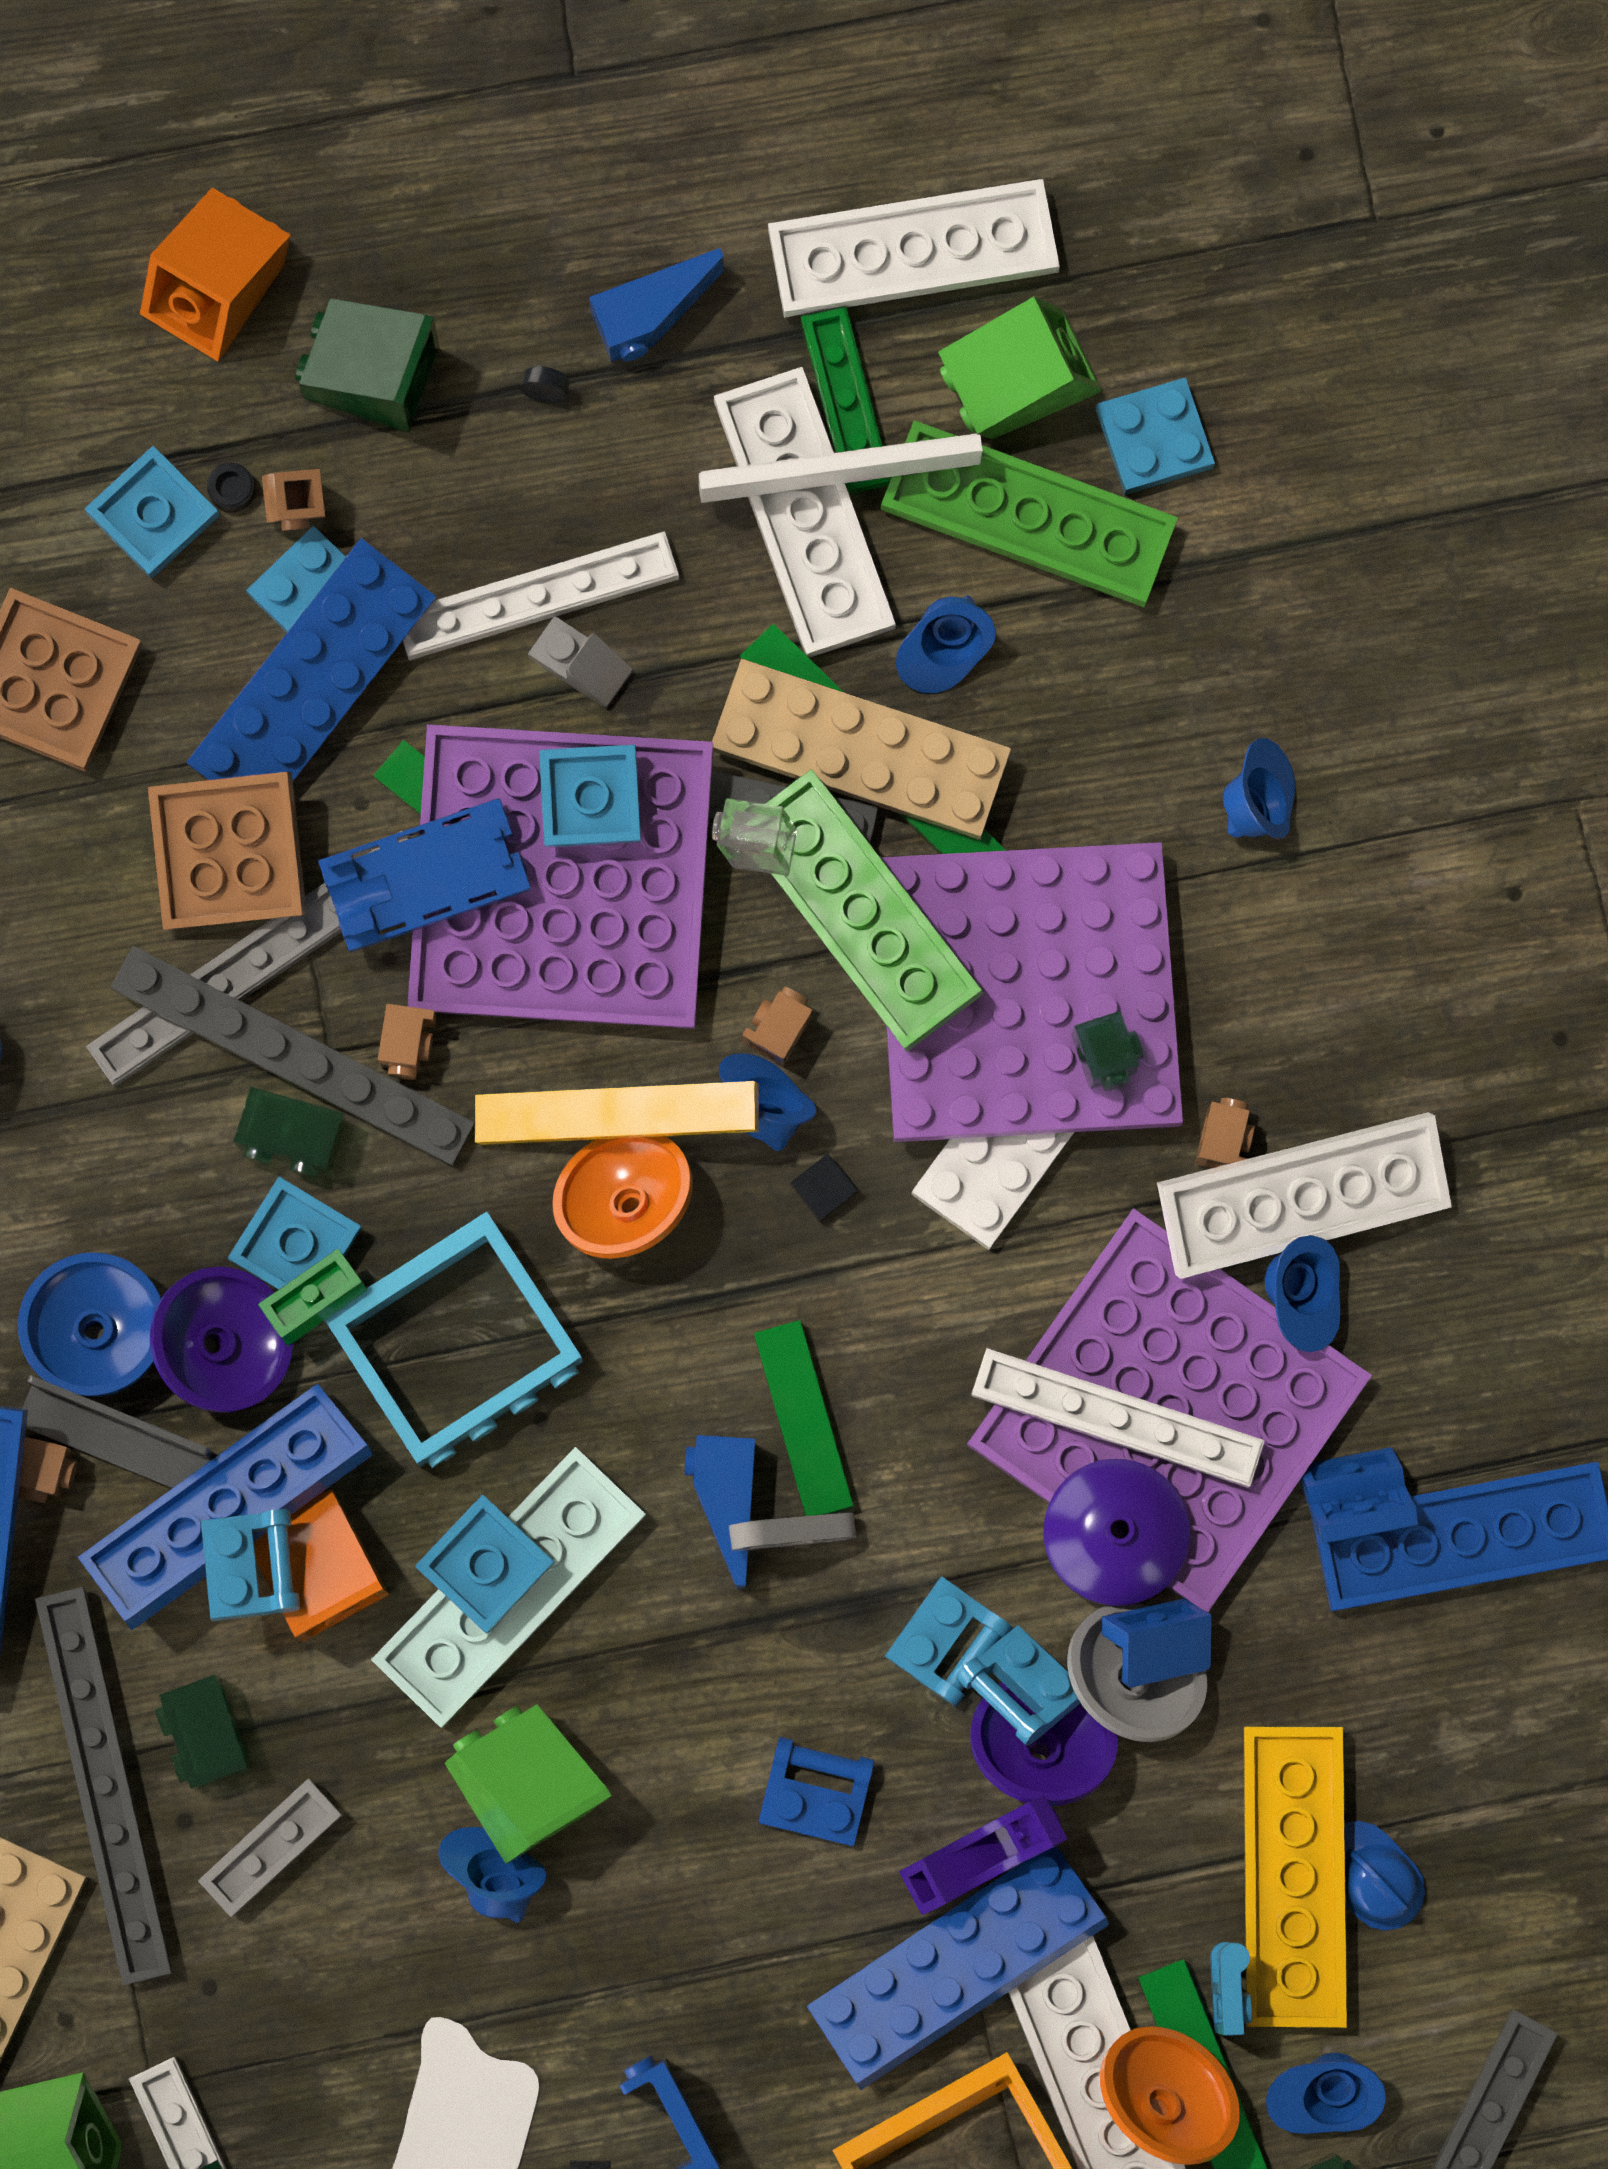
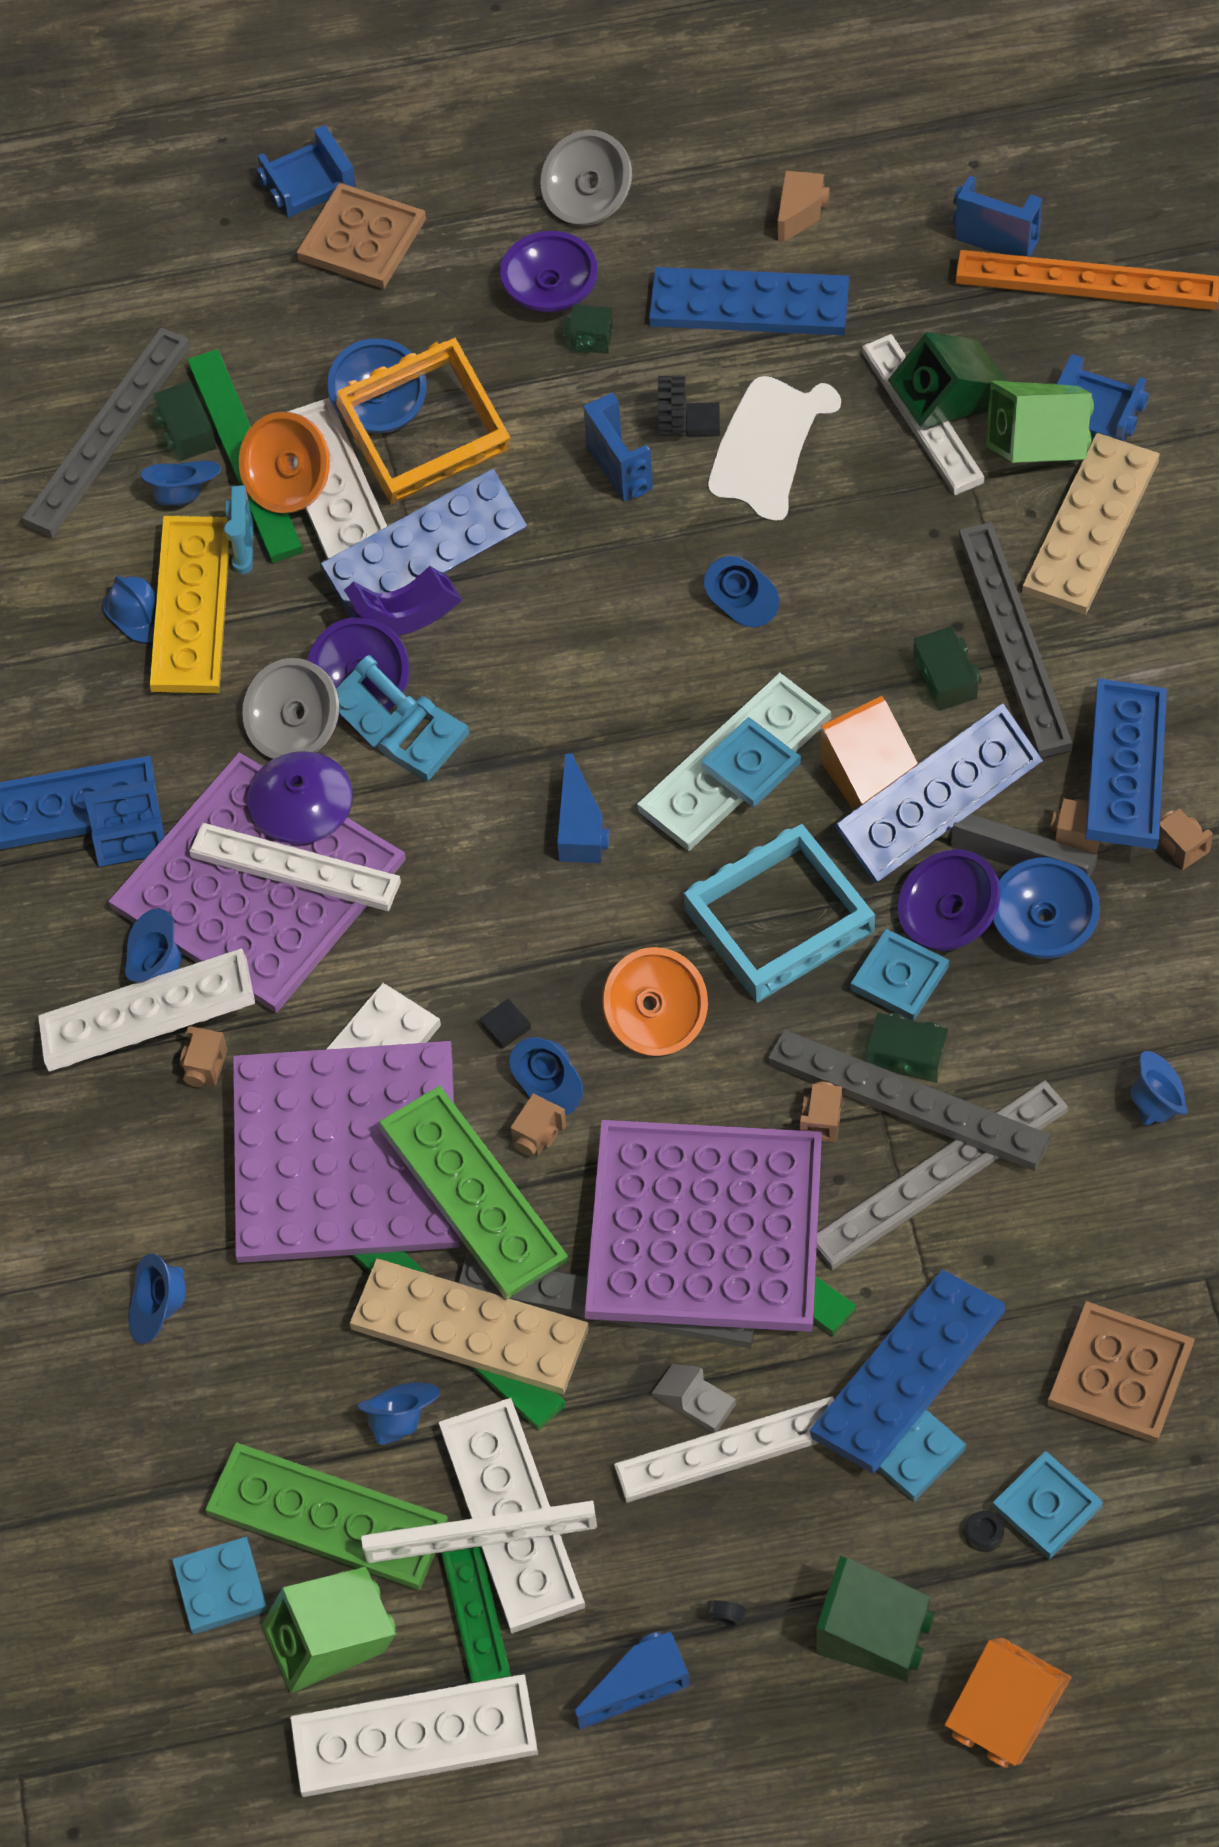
camera: 170 degrees left, 20 degrees down
medium nougat plate [148,772,307,930] -> none
light grey plate [198,1778,343,1917] -> none
dark azure plate [201,1509,300,1621] -> none
green plate [258,1249,367,1347] -> none
medium nougat brick [262,469,325,531] -> none
blue piece [318,798,532,953] -> none
bright green slope [445,1705,612,1864] -> none
yellow tile [475,1081,759,1145] -> none
dark azure plate [539,745,641,848] -> none
clear brick [712,798,797,876] -> none
light grey beam [729,1513,857,1551] -> none
green tile [754,1320,853,1516] -> none
blue plate [758,1736,874,1847] -> none
clear green brick [1071,1011,1144,1092] -> none
blue panel [1102,1599,1212,1688] -> none

